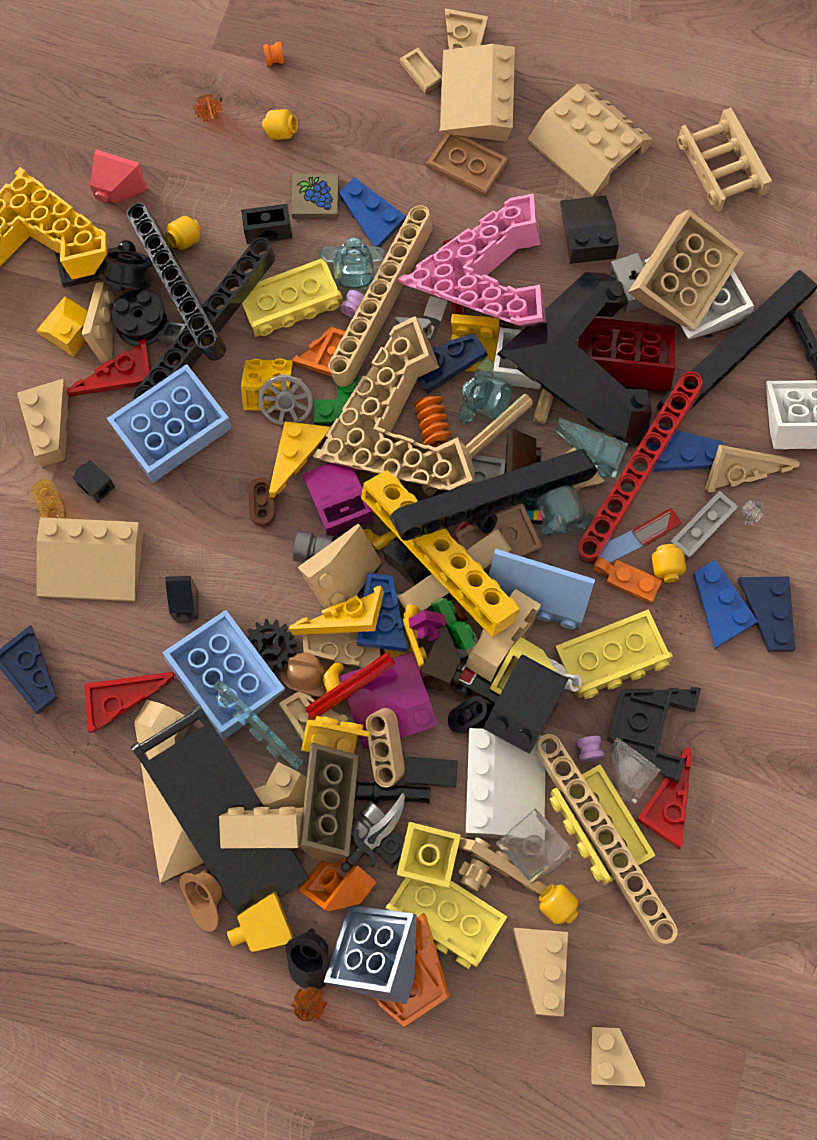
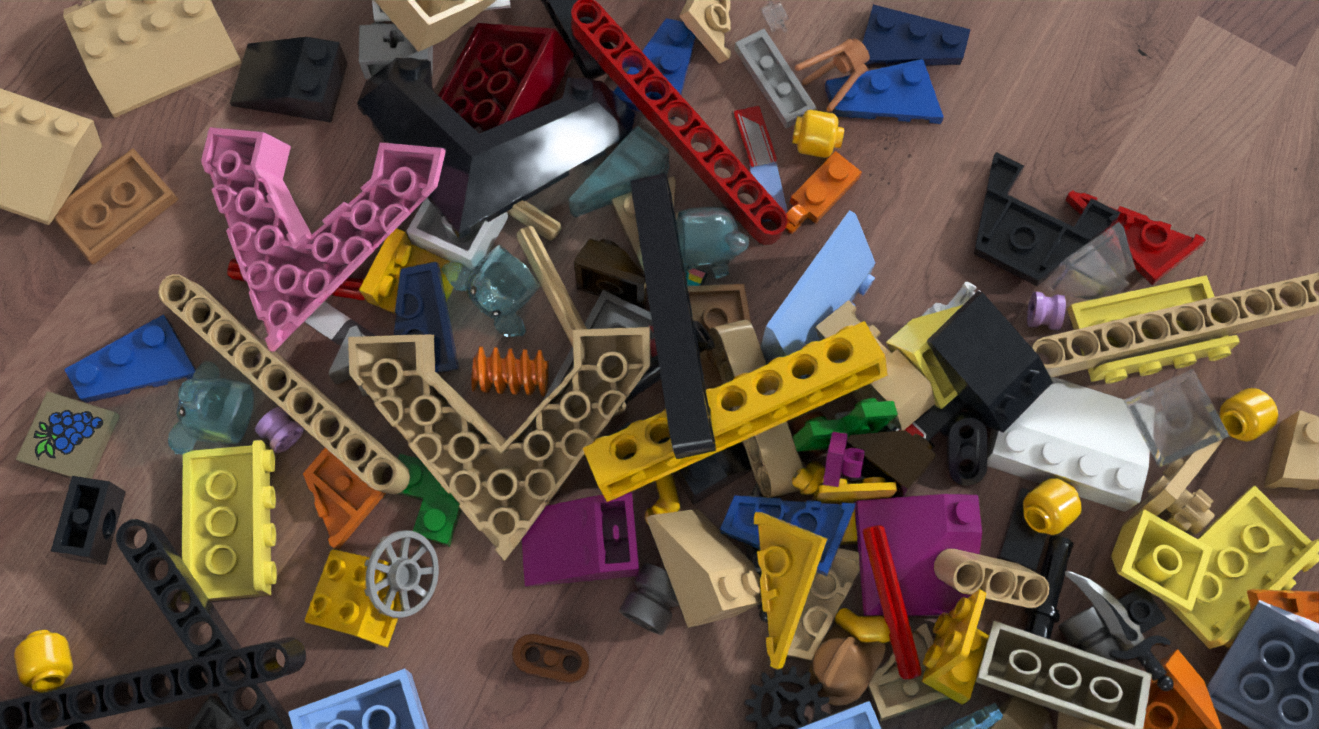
camera: 80 degrees left, 0 degrees up
yellow wing [269,421,330,498] -> none
light yellow bracket [555,609,673,699] -> none
none -> nougat plant [794,38,870,112]
none -> yellow head [1023,478,1081,535]

